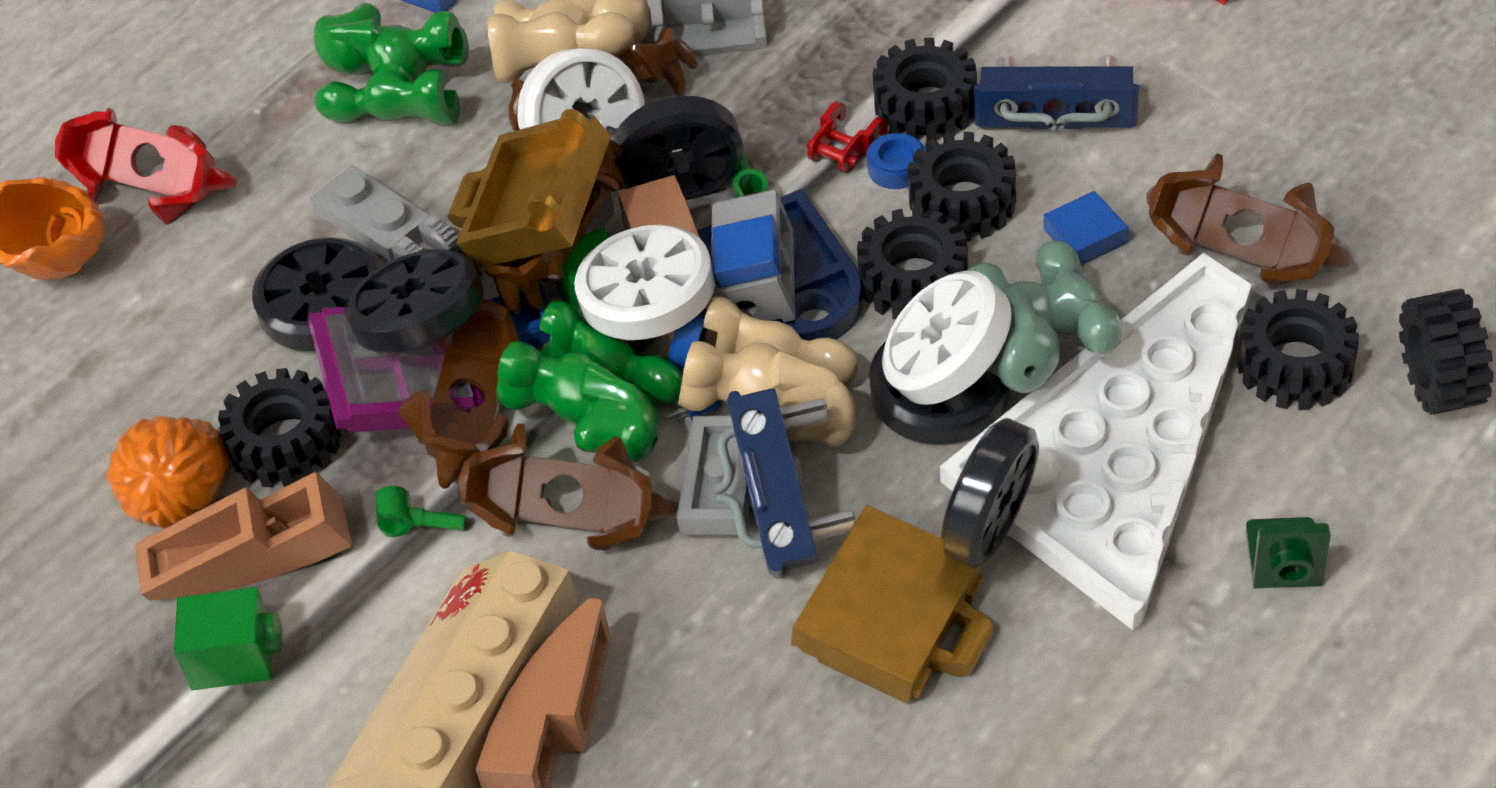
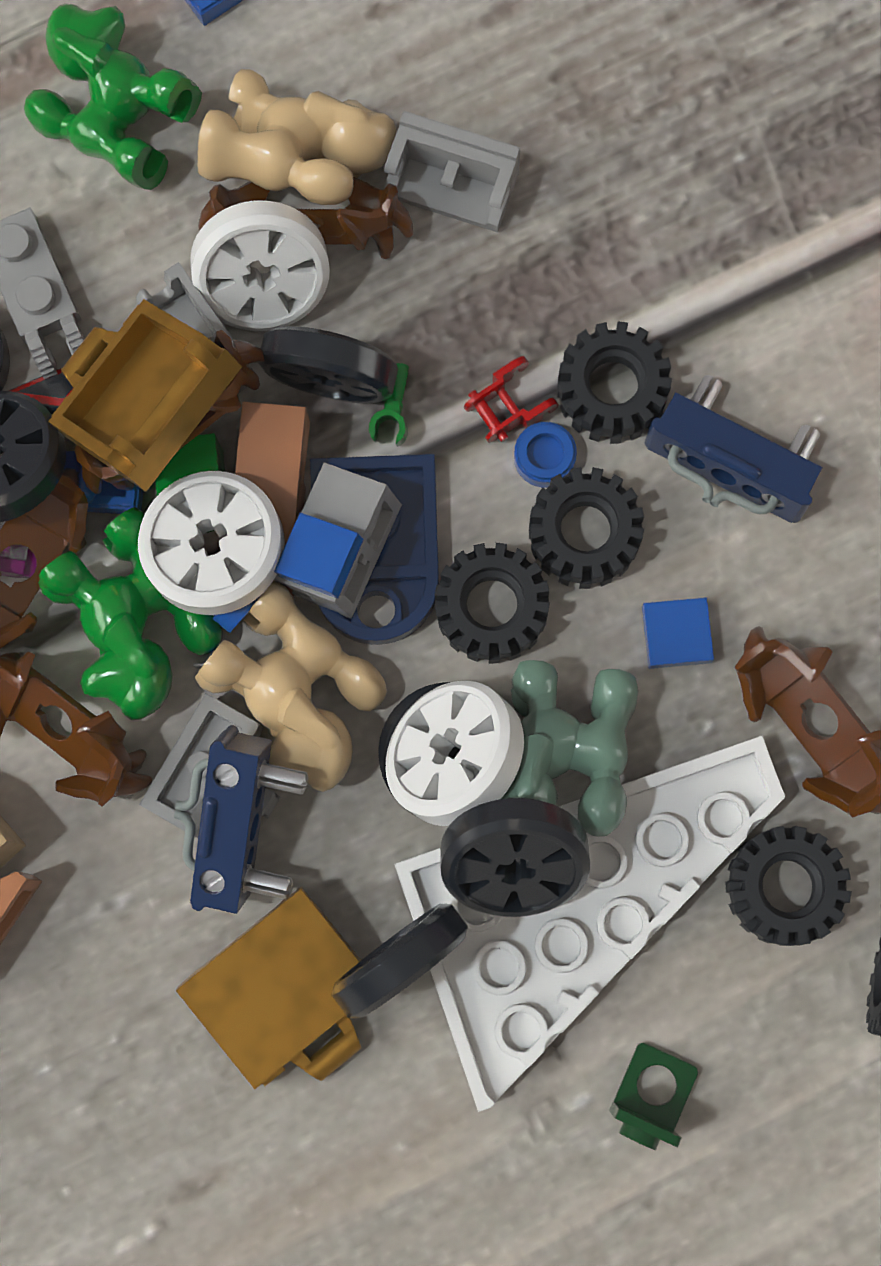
camera: 25 degrees right, 30 degrees up
none -> black wheel [440,798,590,917]

